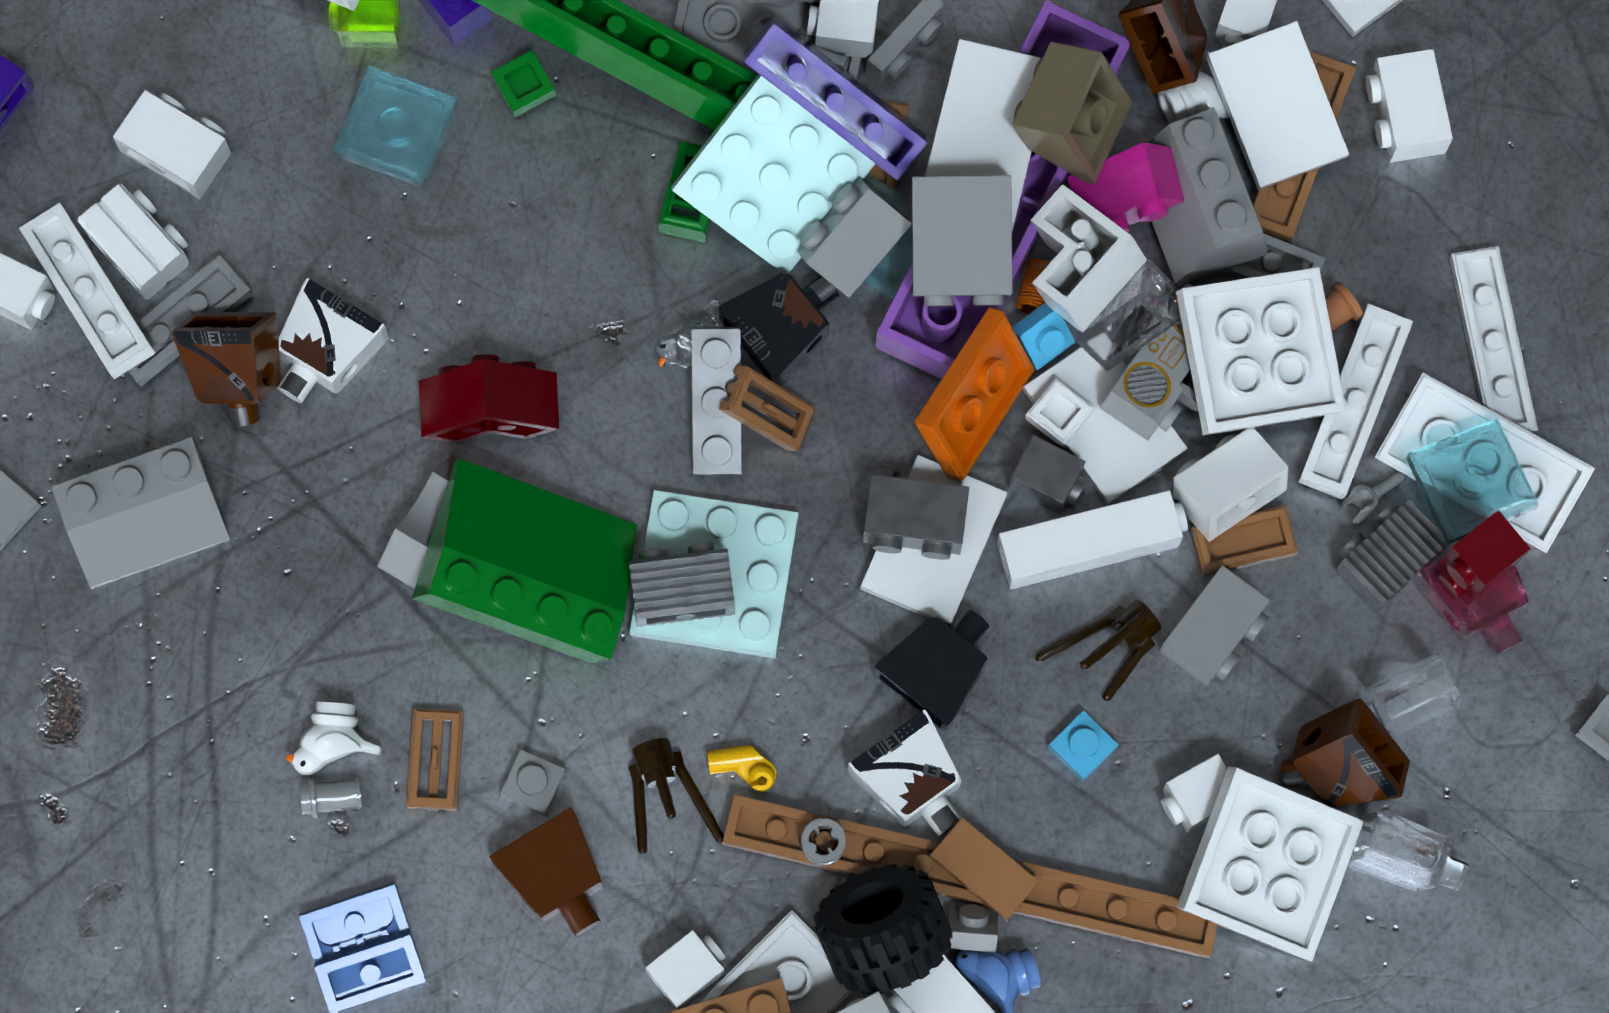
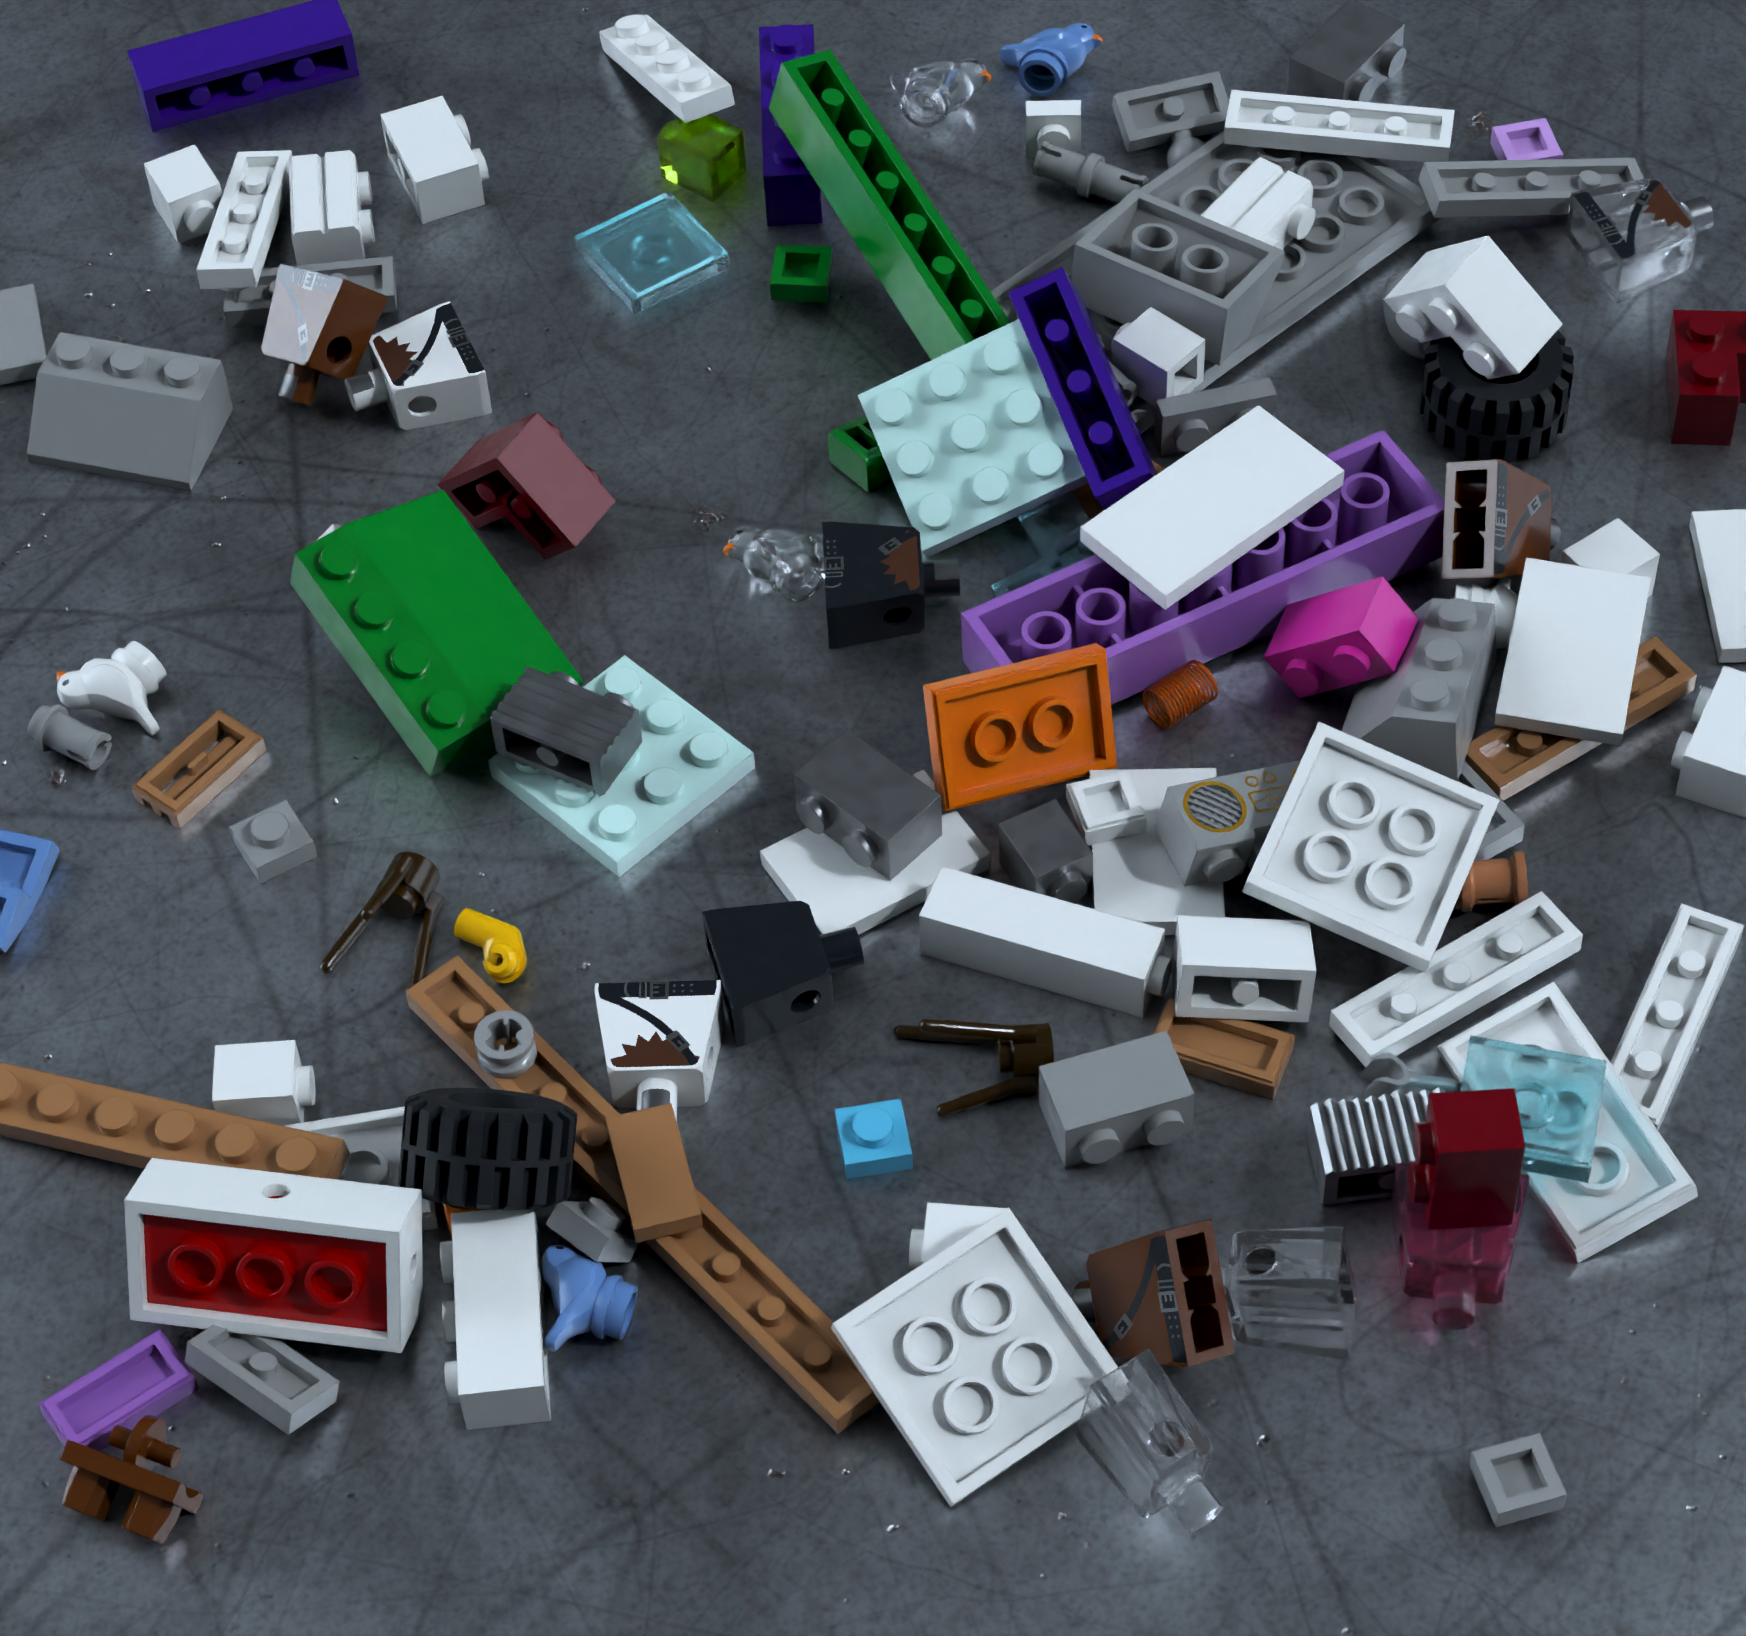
camera: 40 degrees right, 25 degrees down
reddish brown torso [489,807,603,937] -> none
light grey plate [691,327,742,475] -> none
medium nougat tile [719,365,815,452] -> none
light grey brick [798,177,912,298] -> none
light grey brick [912,175,1013,306] -> none
dark tan slope [1012,42,1132,185] -> none
medium azure plate [1012,303,1075,371] -> none
white brick [1030,184,1147,333] -> none
clear torso [1074,258,1178,371] -> none

